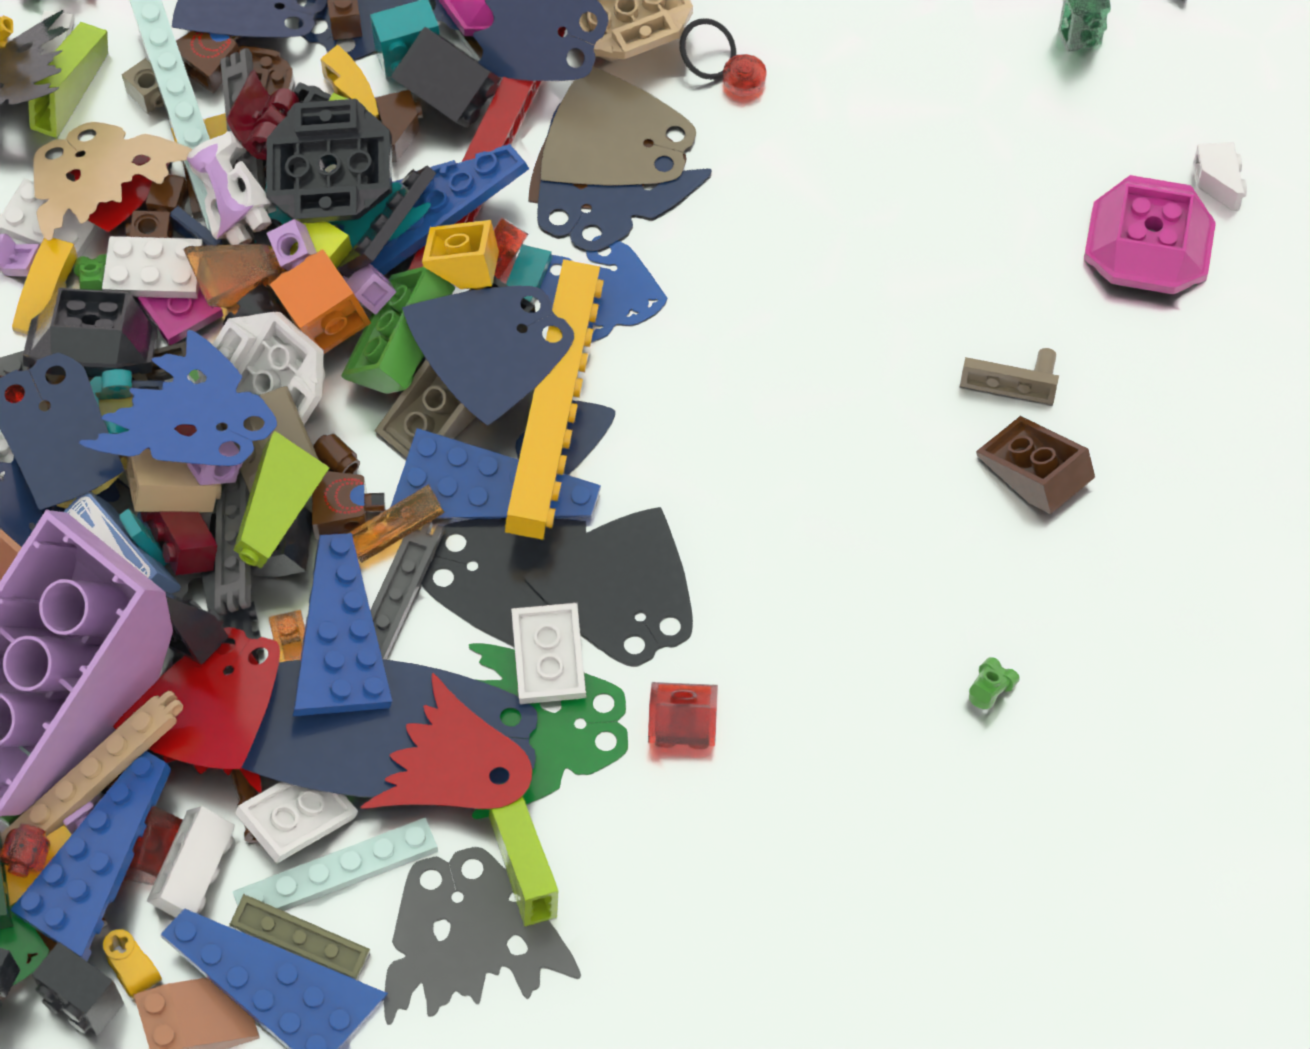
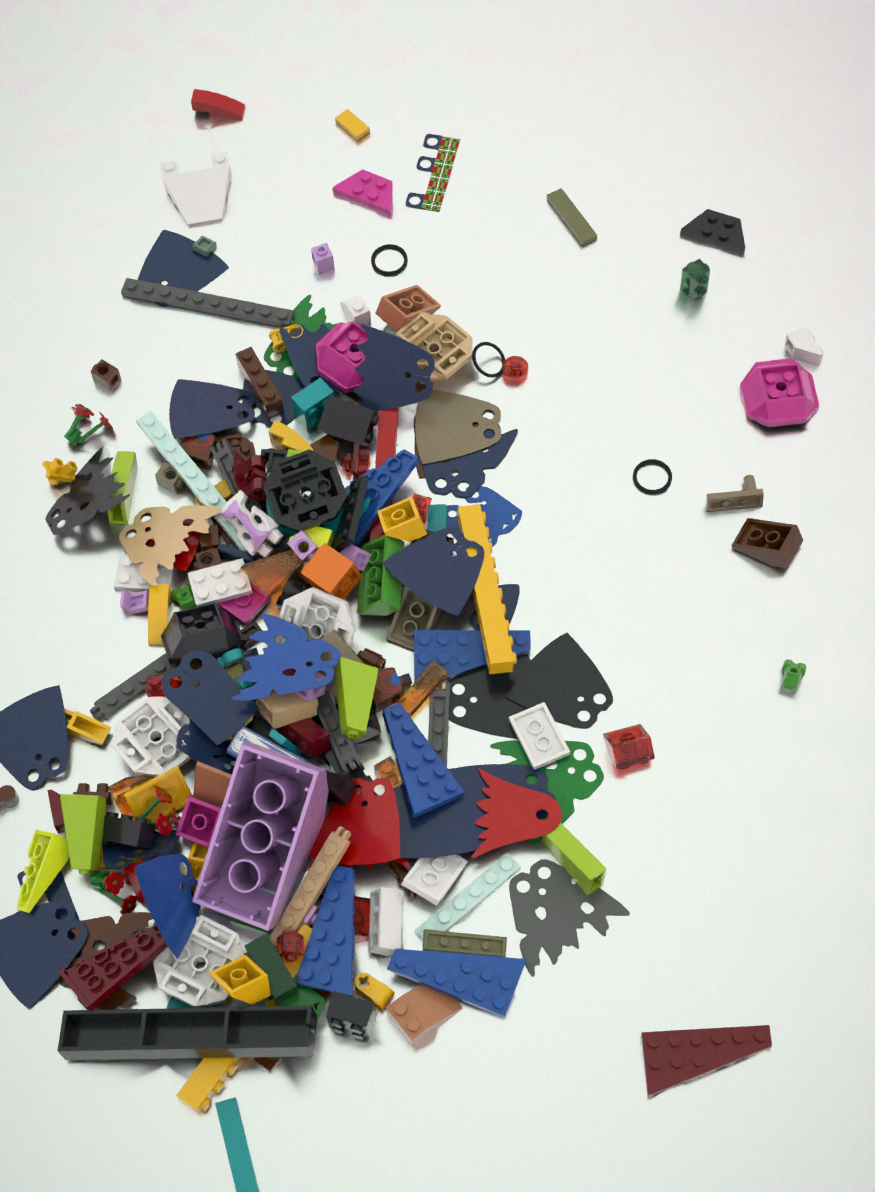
camera: 15 degrees left, 0 degrees up
none -> clear red hips [340,444,371,480]
none -> black tyre [633,459,672,493]

